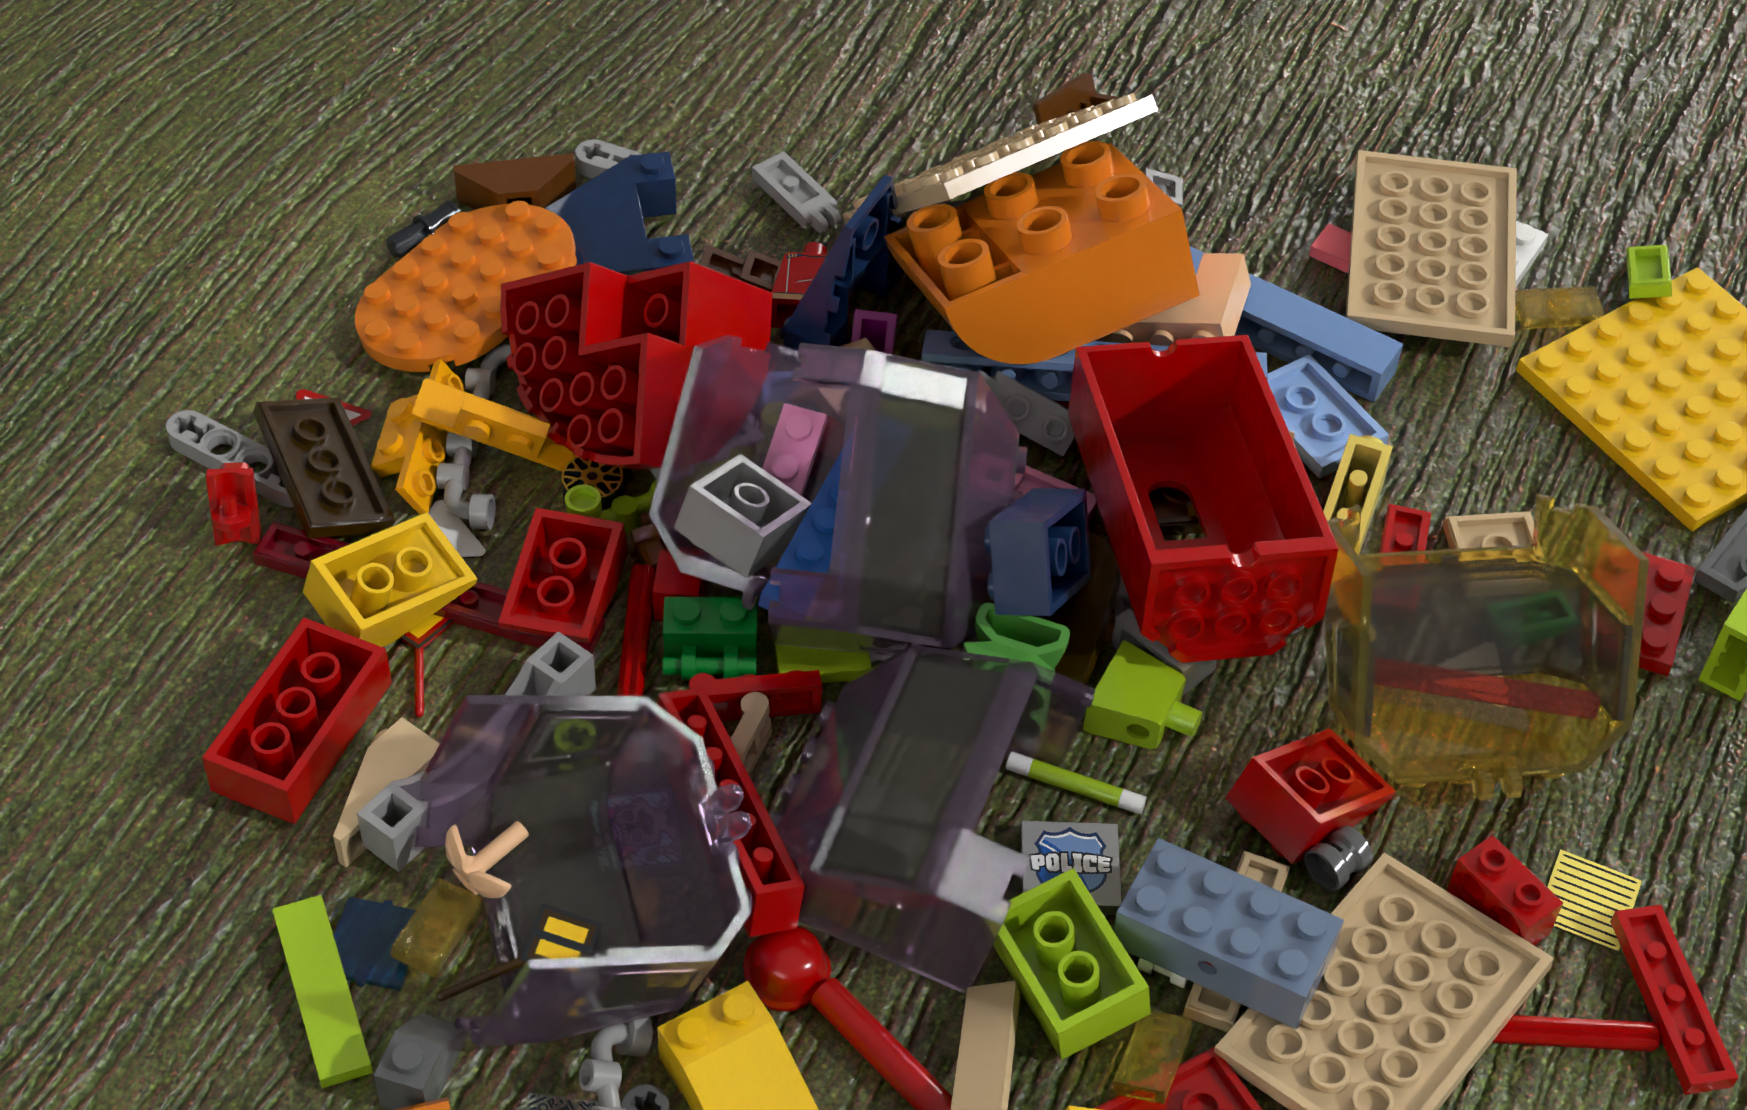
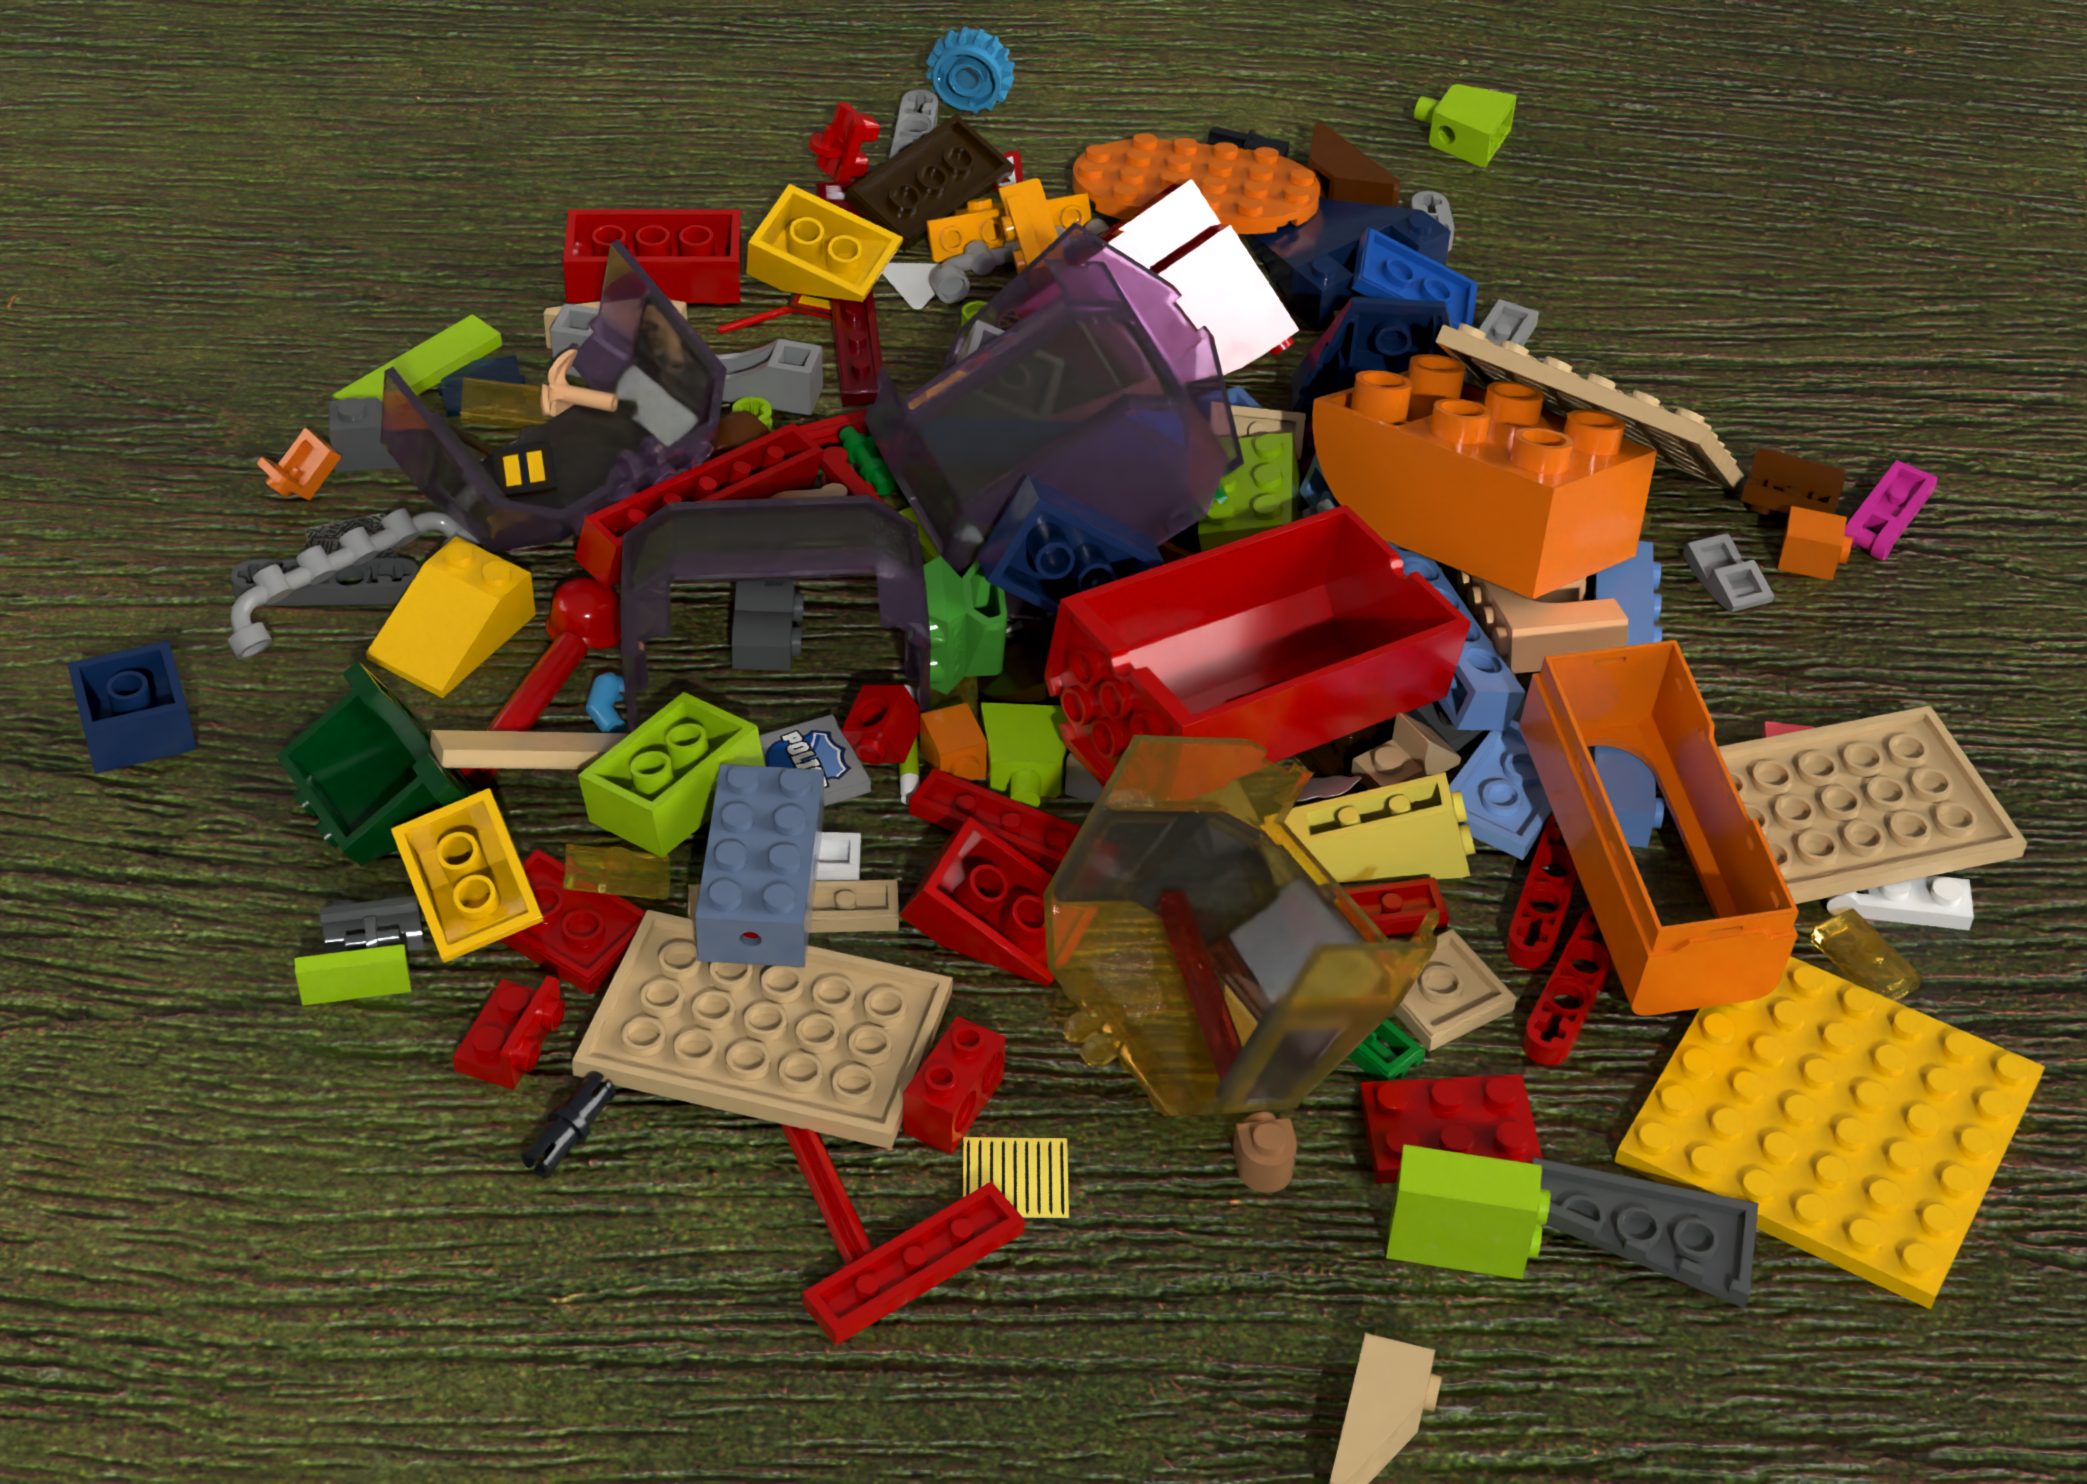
camera: 65 degrees right, 5 degrees down
red slope [498,508,628,643] -> none
dark grey wheel [1304,825,1373,892] -> none
lime tile [1626,245,1672,299] -> none
none -> dark azure arm [585,672,628,733]
none -> red brick [841,685,923,765]
none -> red plate [909,768,1114,887]
none -> orange brick [920,702,988,782]
none -> dark azure gear [926,27,1015,114]
none -> medium nougat plate [1233,1112,1297,1193]
none -> blue tile [1351,227,1478,330]
none -> lime torso [1414,84,1517,168]
none -> red beam [1506,814,1579,970]
none -> orange piece [1519,640,1799,1016]
none -> red beam [1522,908,1614,1066]
none -> orange brick [1777,506,1853,581]
none -> dark pink plate [1844,460,1938,561]

